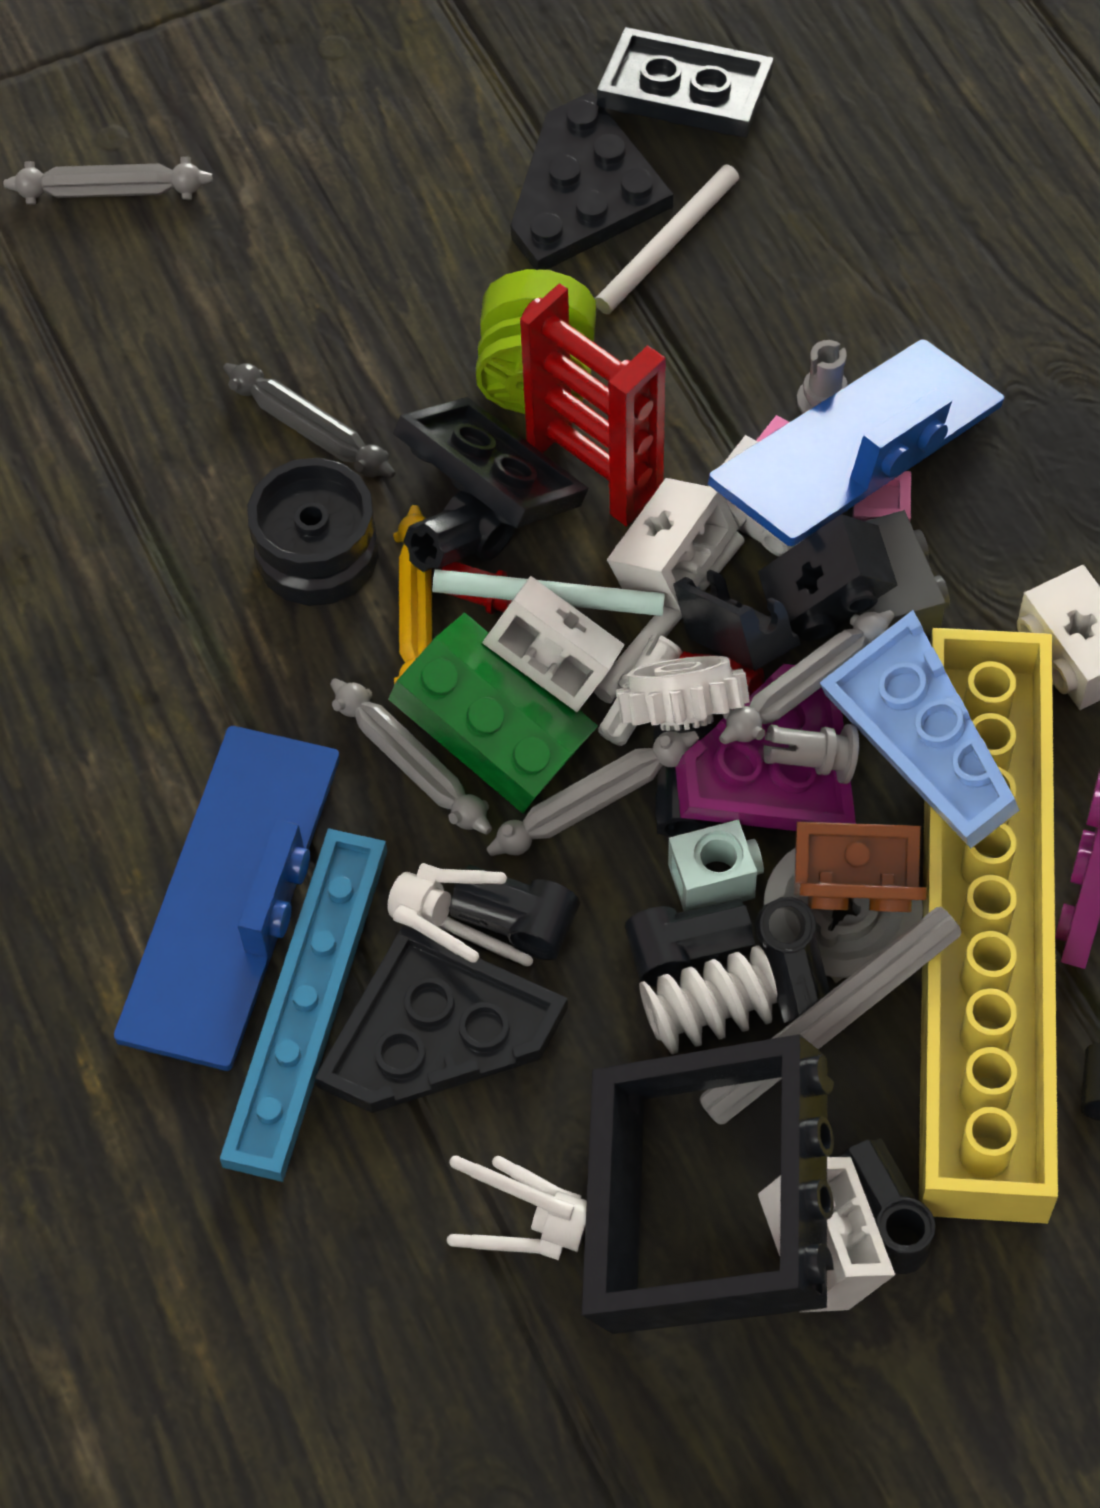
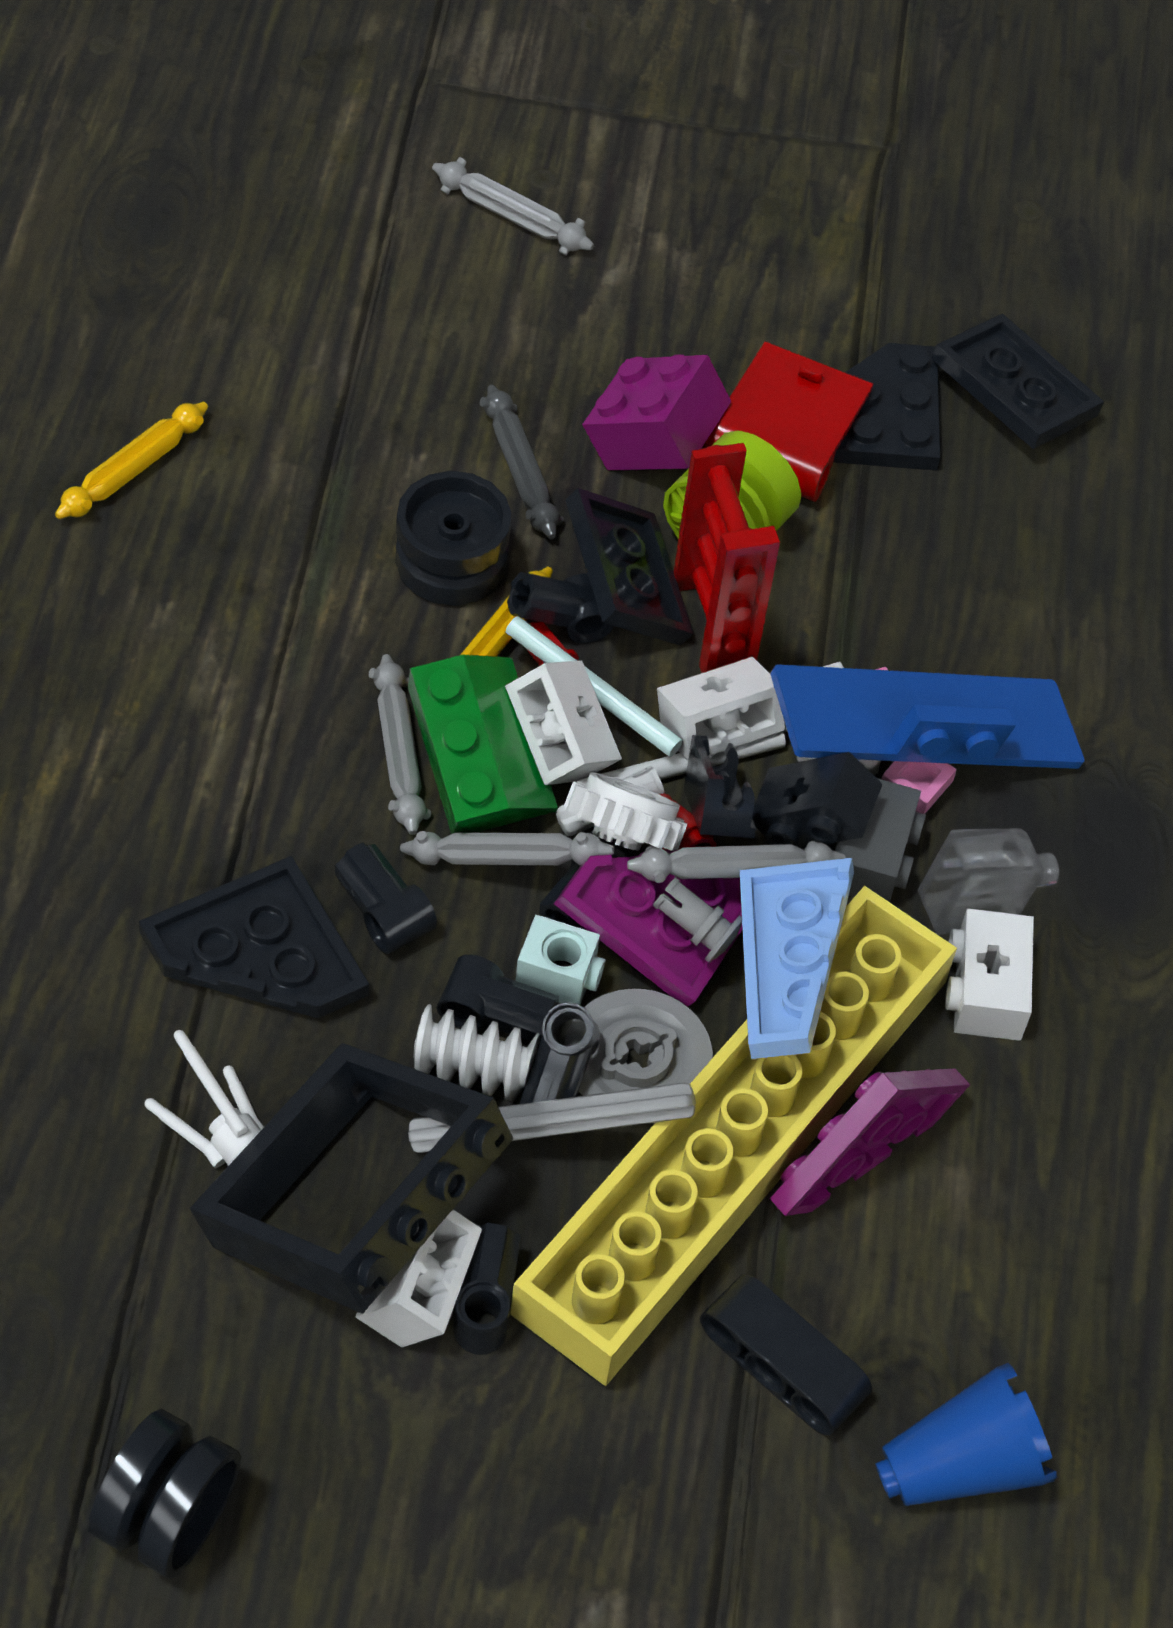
camera: 25 degrees right, 5 degrees down
blue bracket [114,726,340,1071] -> none
dark azure plate [220,828,387,1182] -> none
white plant [388,863,533,967] -> none
white bar [595,164,739,314] -> none
dark orange bracket [794,822,927,912] -> none
light grey pin [797,340,847,414] -> none
none -> magenta brick [582,354,731,470]
none -> red door [703,341,873,502]
none -> clear torso [918,828,1059,935]

